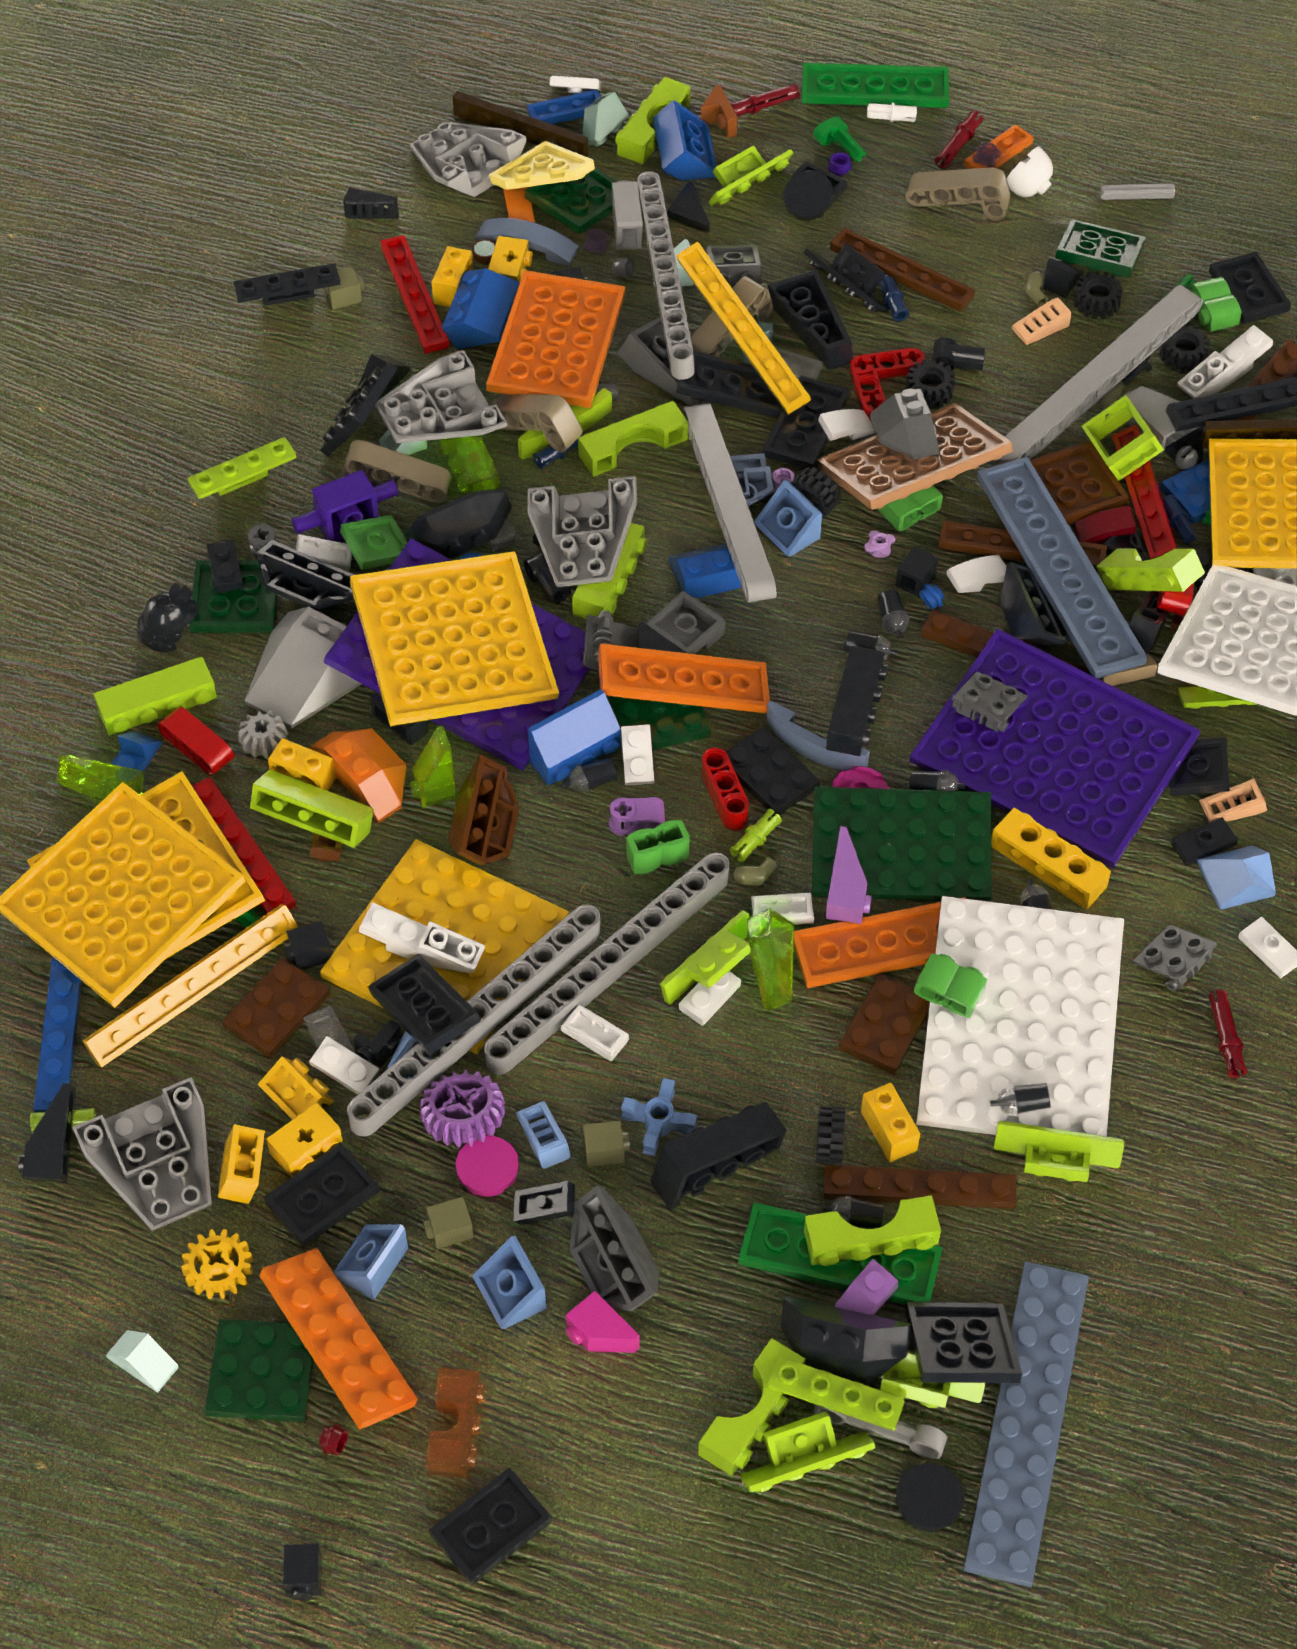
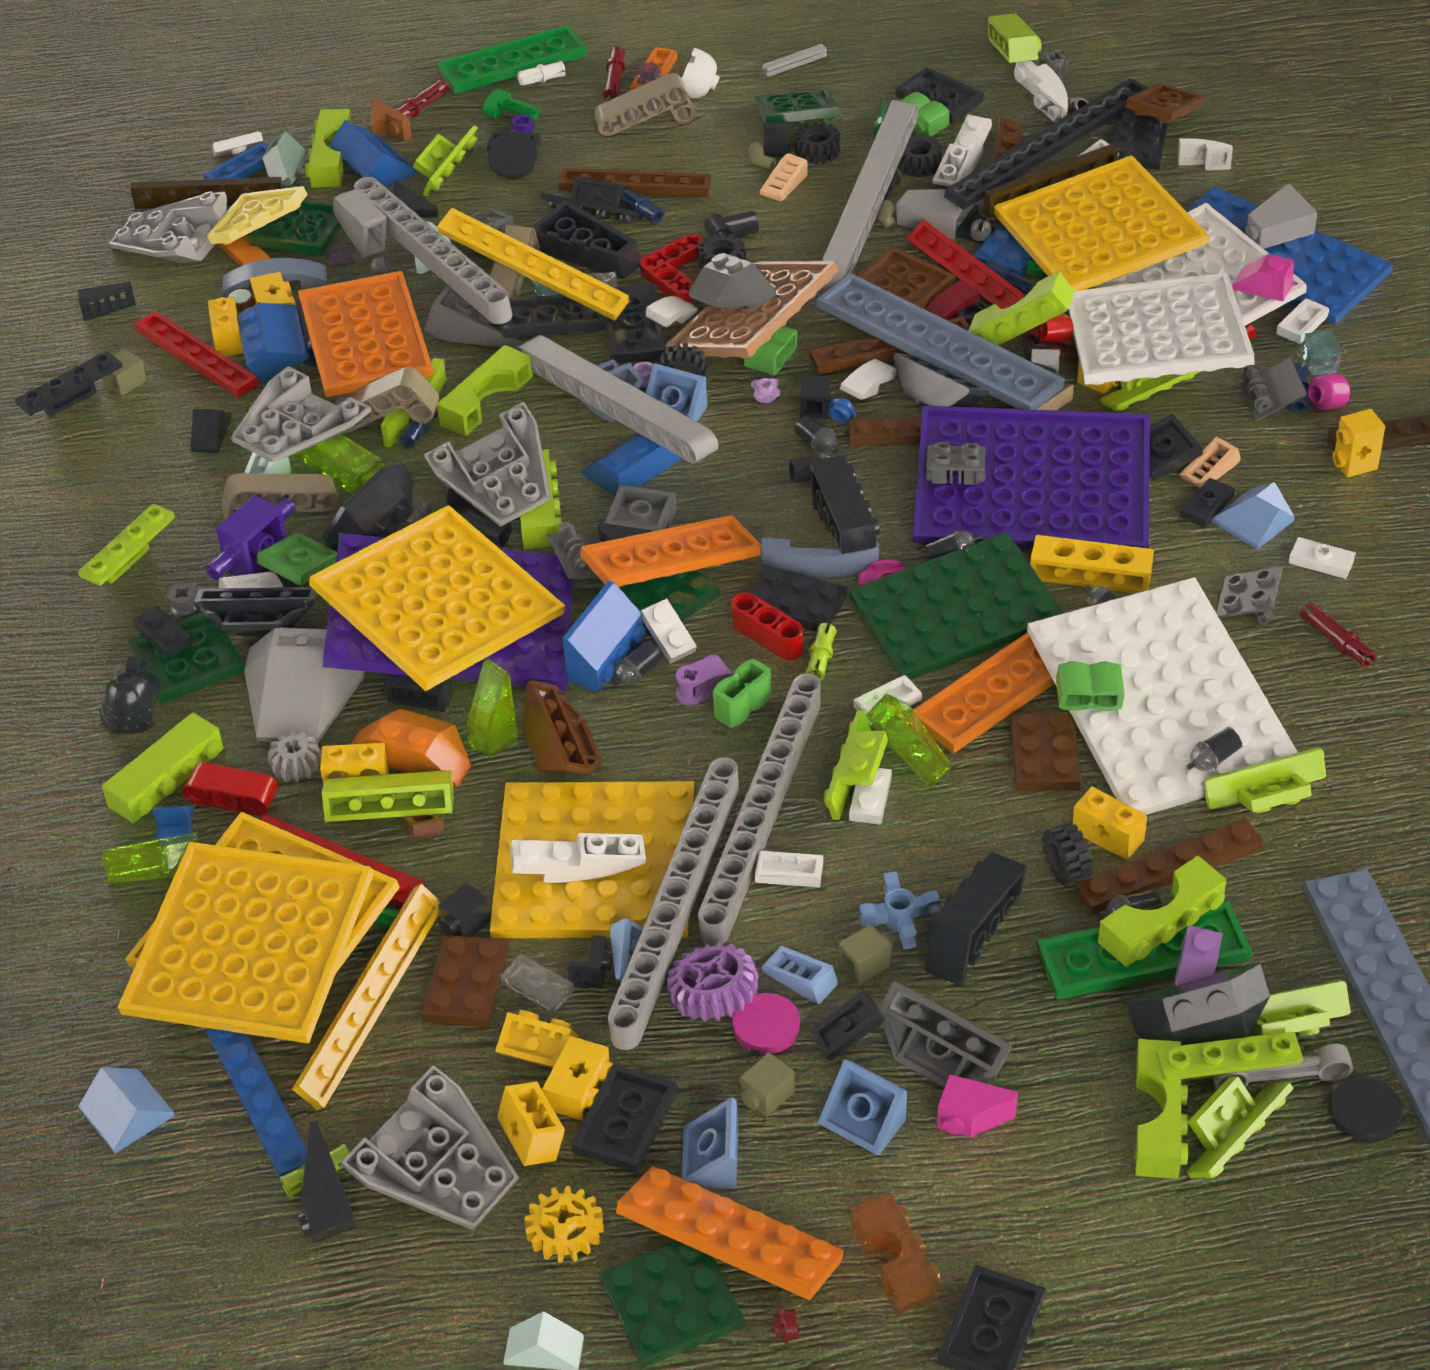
camera: 25 degrees left, 10 degrees down
white plate [309,1036,379,1094] -> none
black plate [320,362,397,456] -> none
black plate [367,954,481,1055] -> none
olive arm [733,857,777,886] -> none
medium lavender slope [826,826,872,924] -> none
black plate [905,1302,1022,1383] -> none
lime window [1082,395,1164,481] -> none

